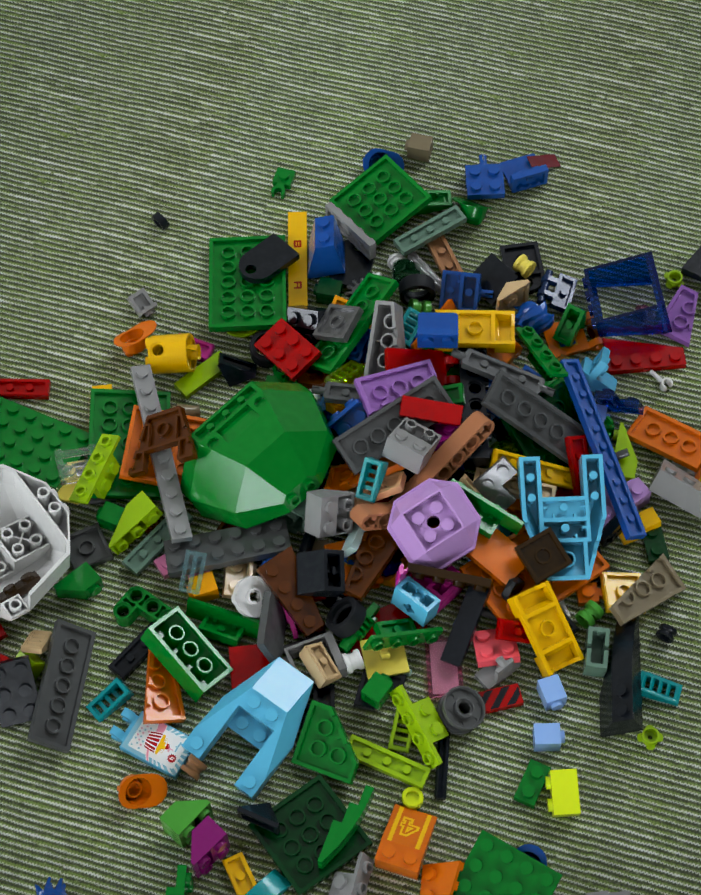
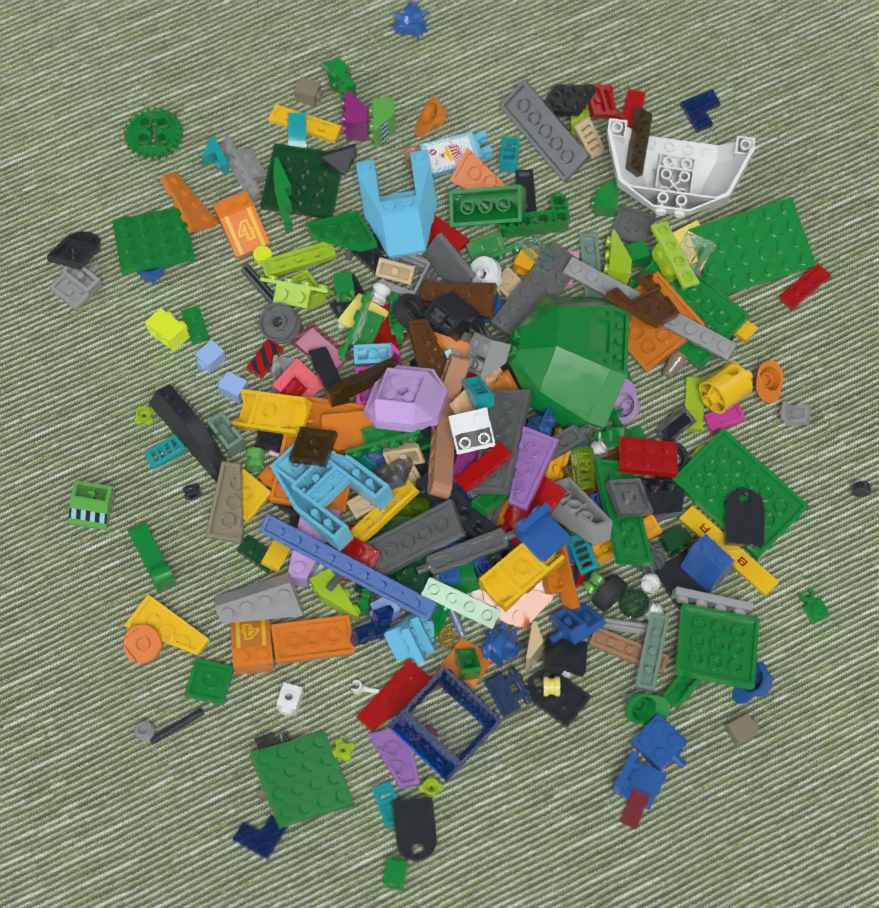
camera: 135 degrees right, 5 degrees up
black tile [501,577,525,601] -> none

